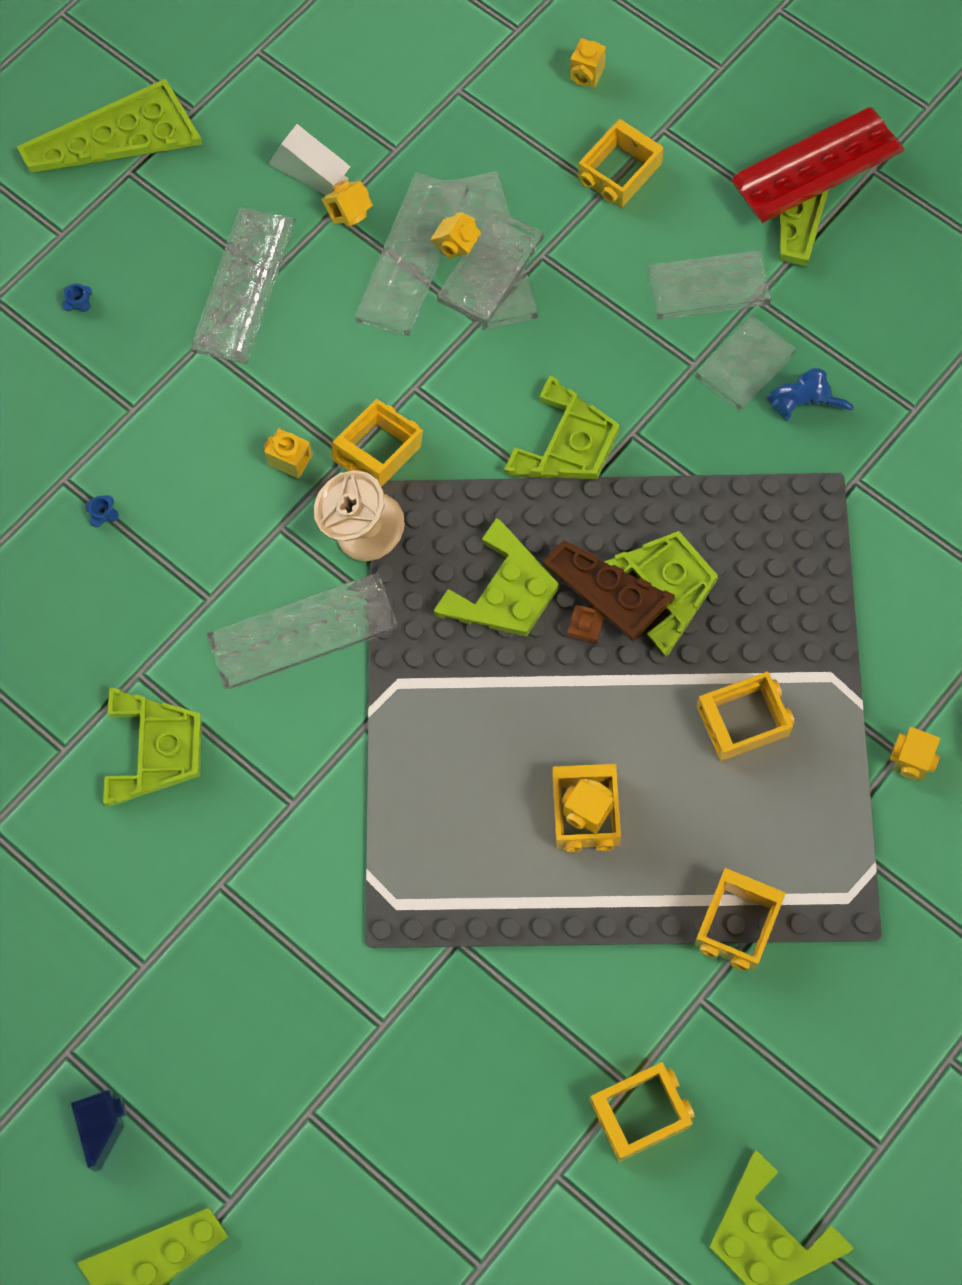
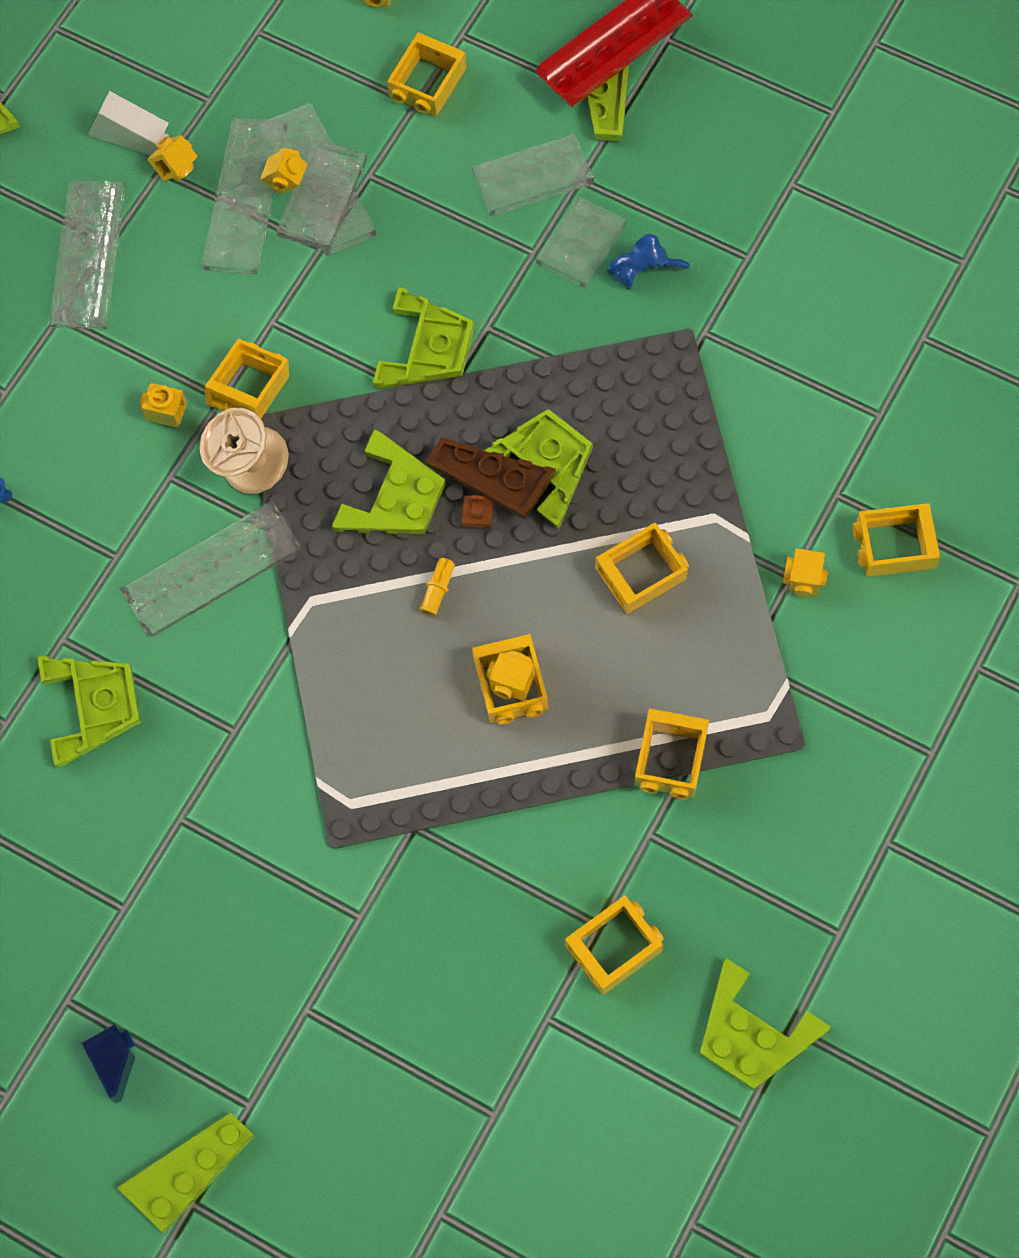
camera: 10 degrees left, 0 degrees up
none -> yellow axle [419,558,455,617]

